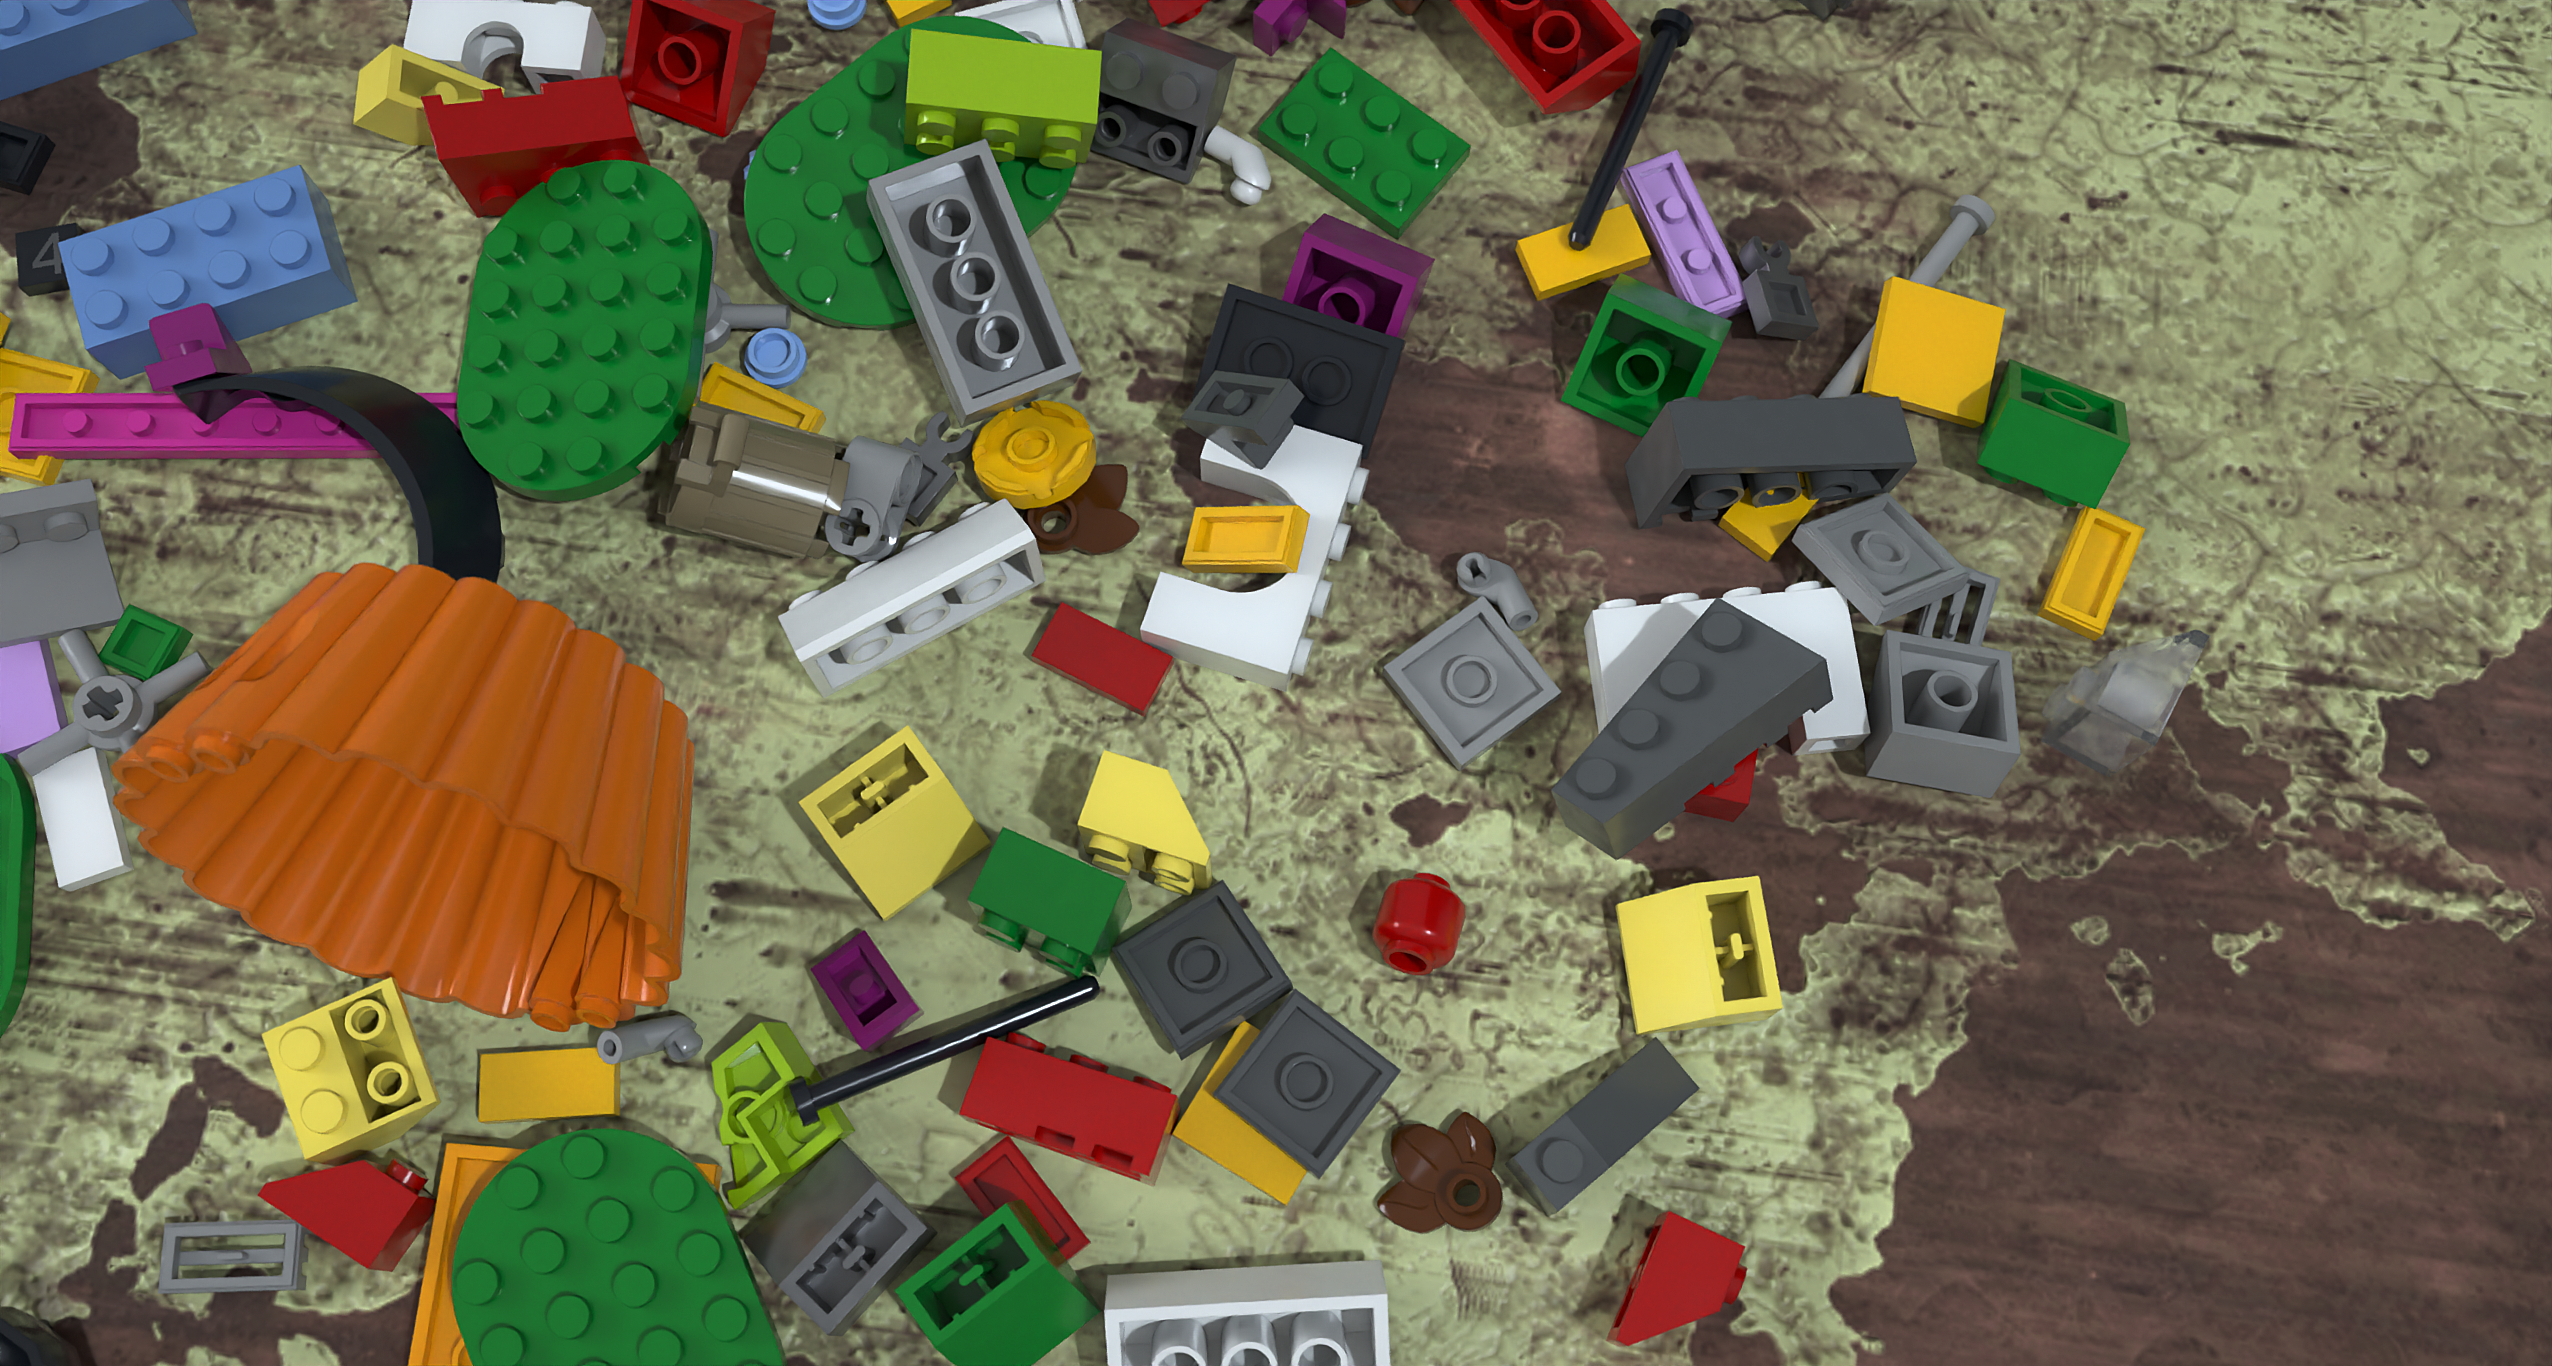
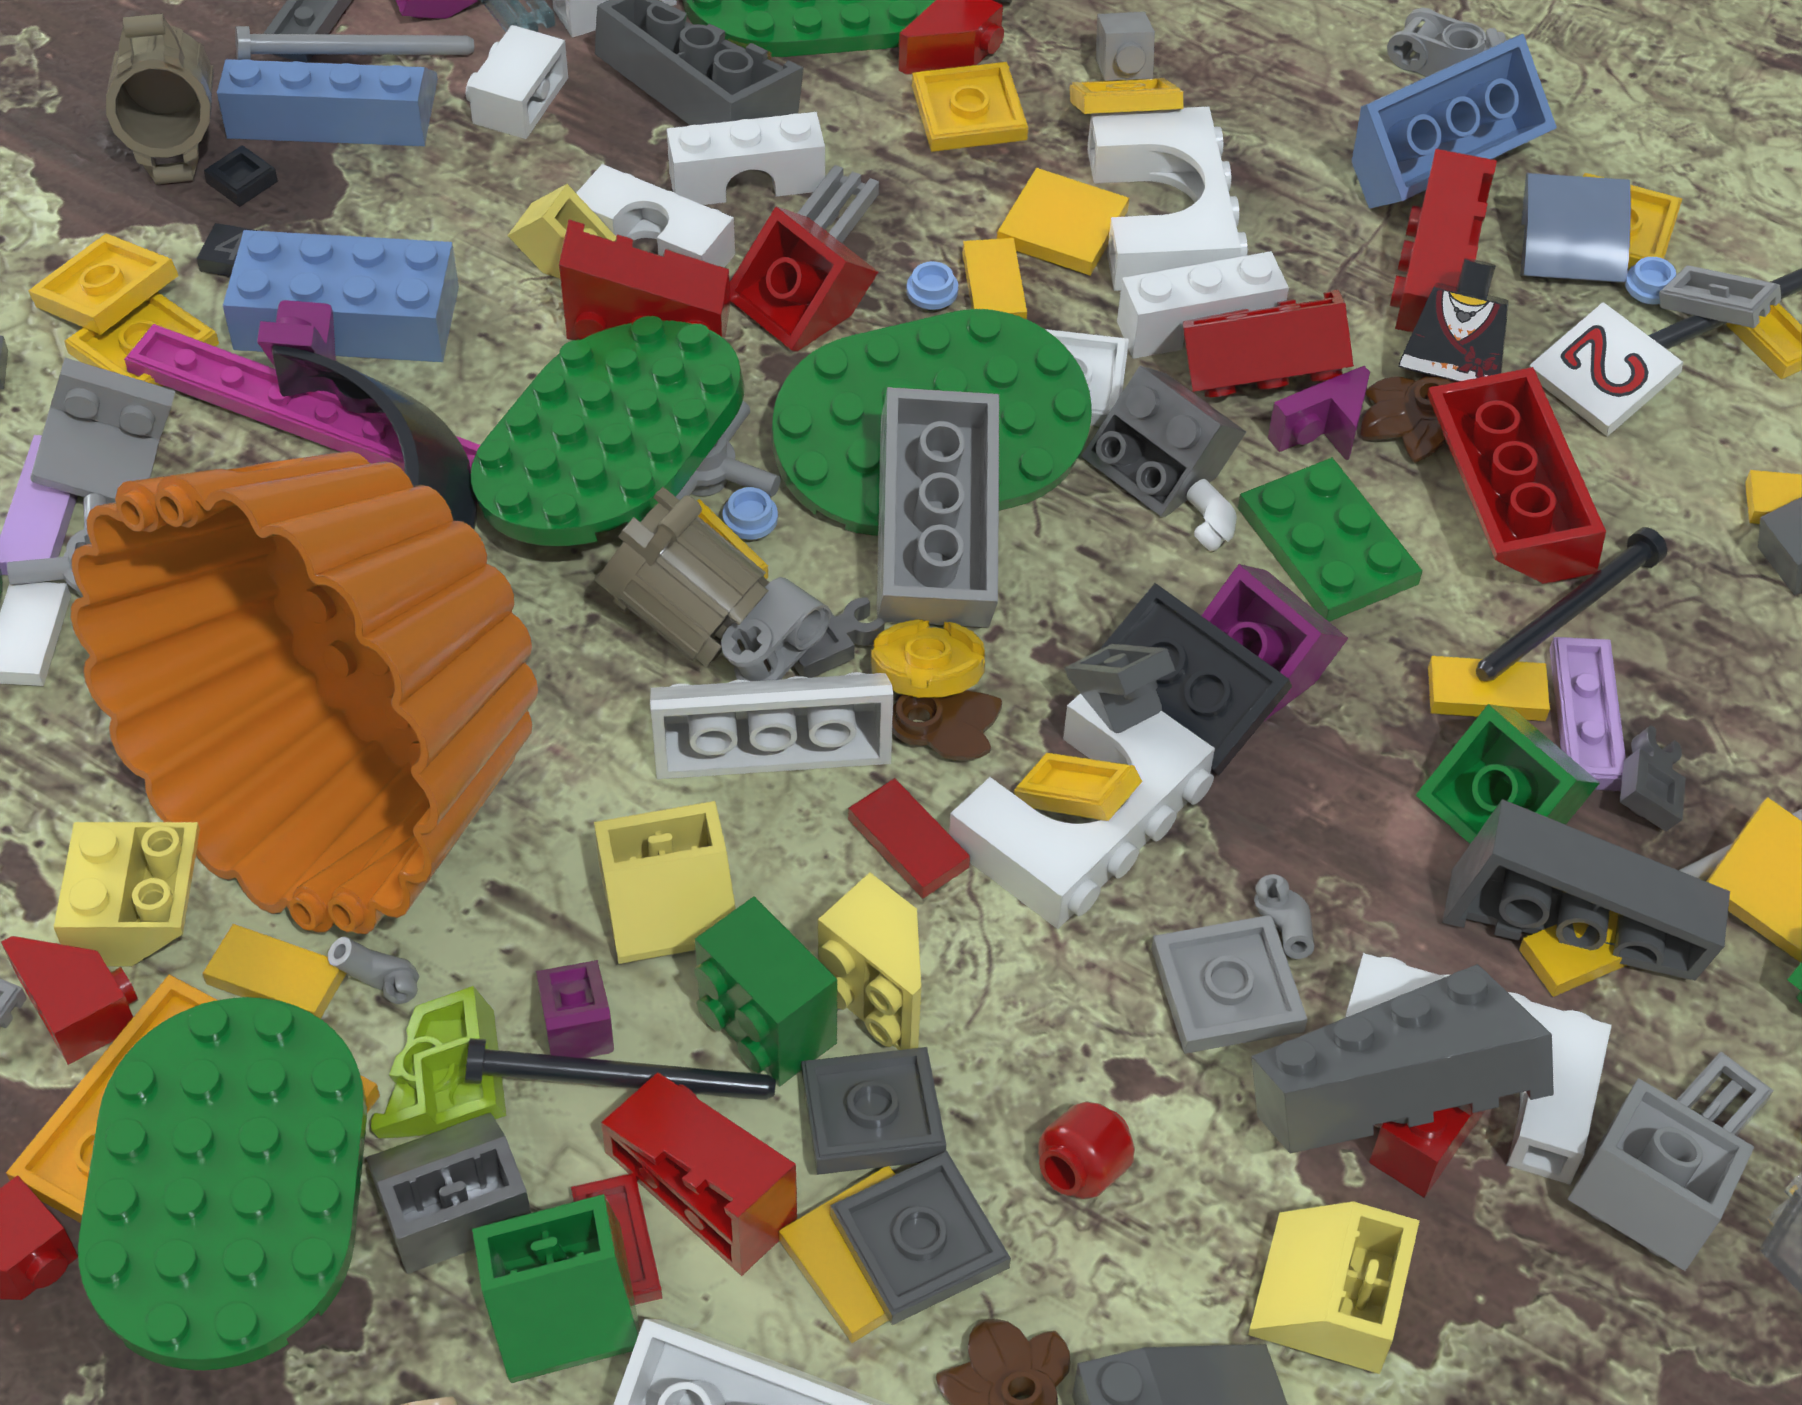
camera: 25 degrees right, 20 degrees down
lime brick [904,29,1102,169] -> none
light grey tile [1791,492,1971,626] -> none

